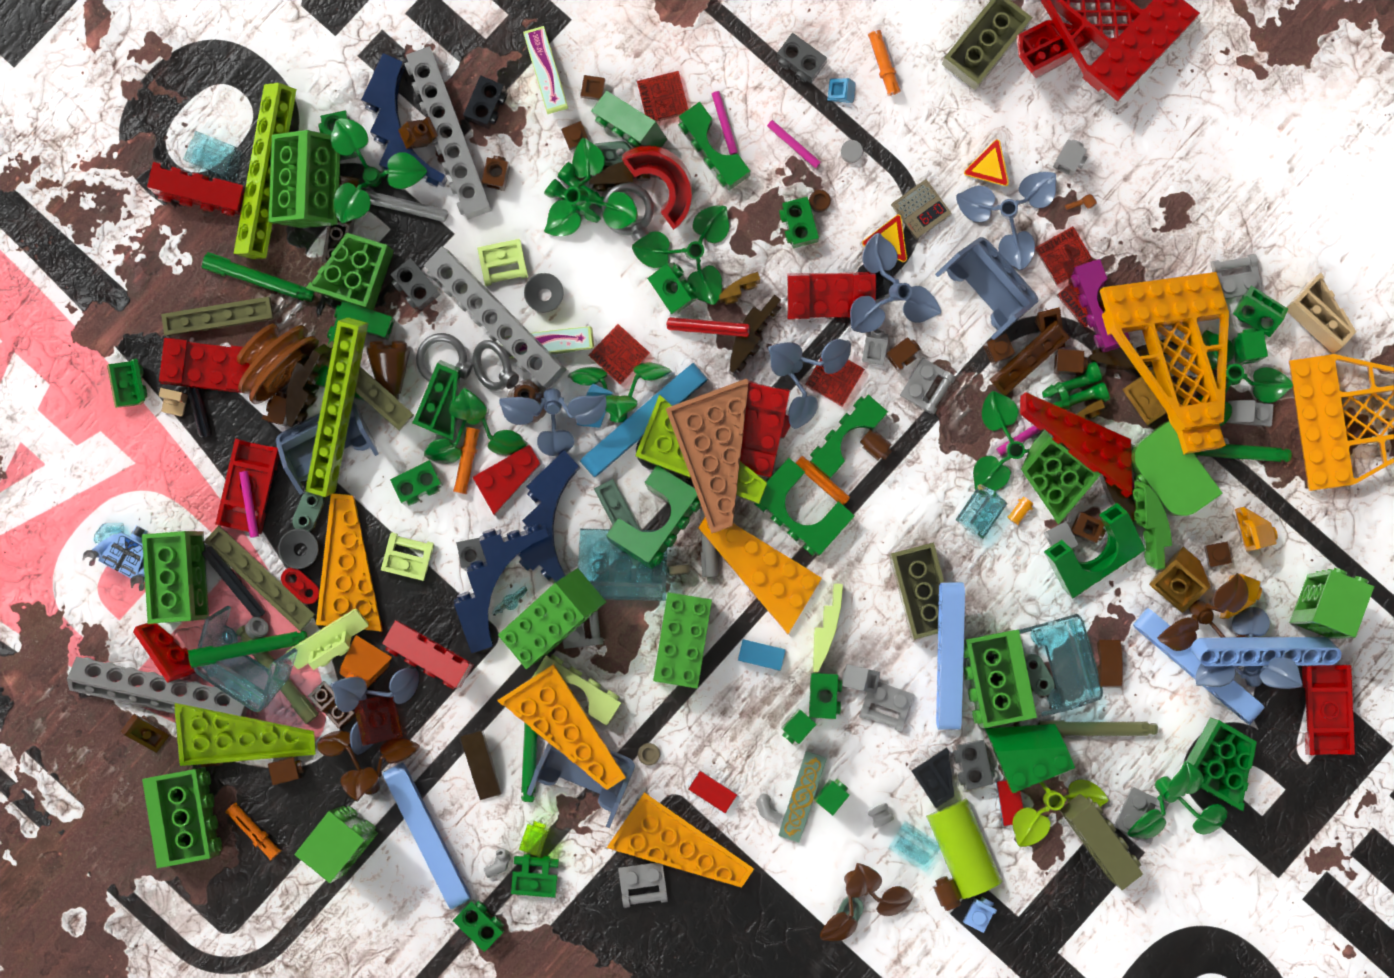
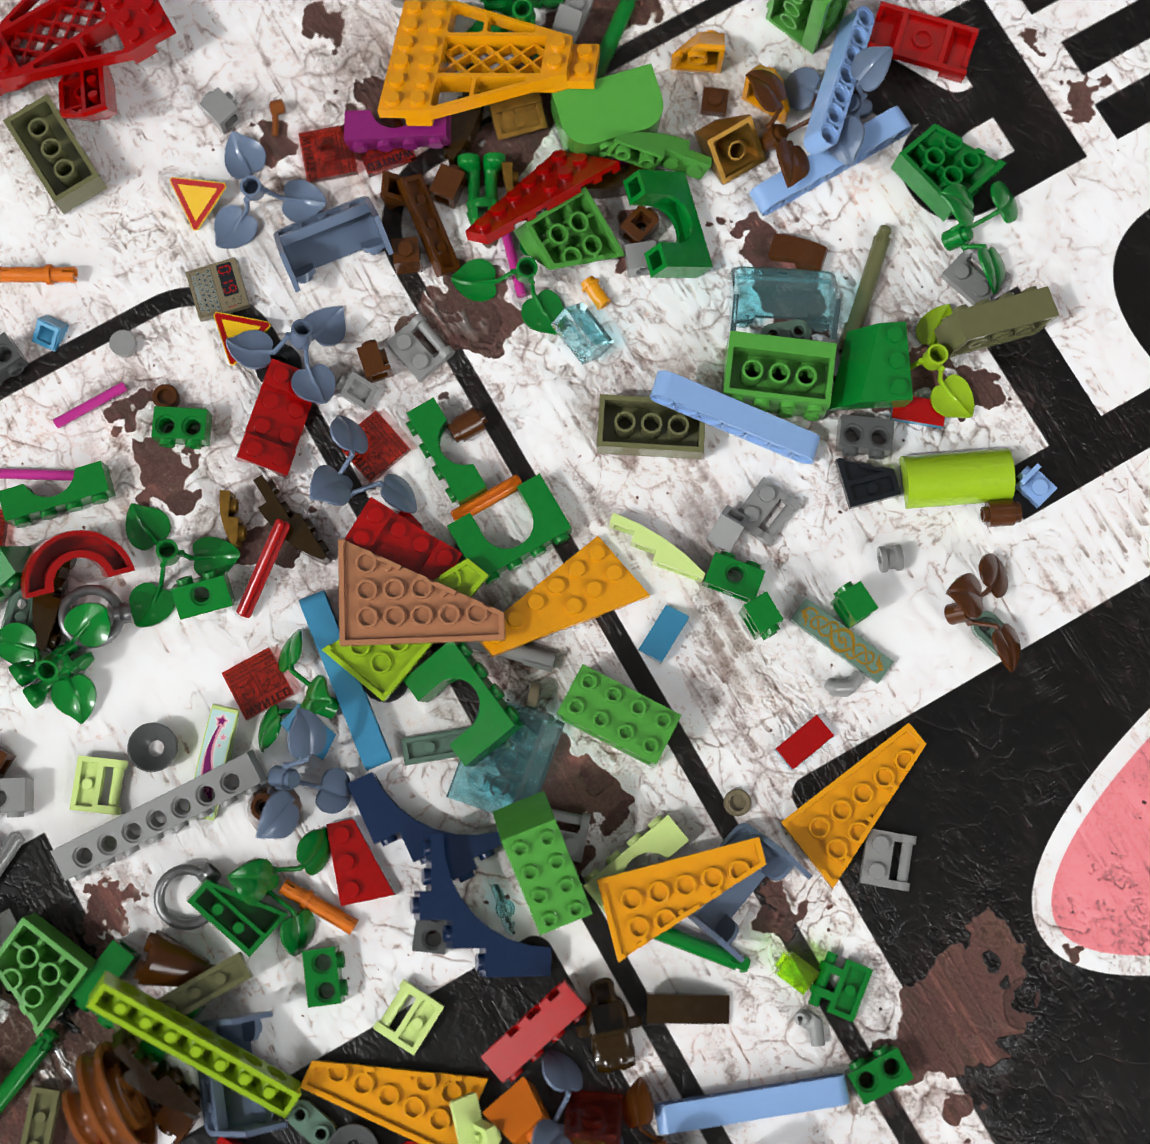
camera: 75 degrees left, 5 degrees down
dark grey brick [390,258,441,311] -> none
flat silver piece [472,340,519,391] -> none
clear light blue plate [888,821,940,872] -> none
none -> dark brown piece [577,978,642,1073]

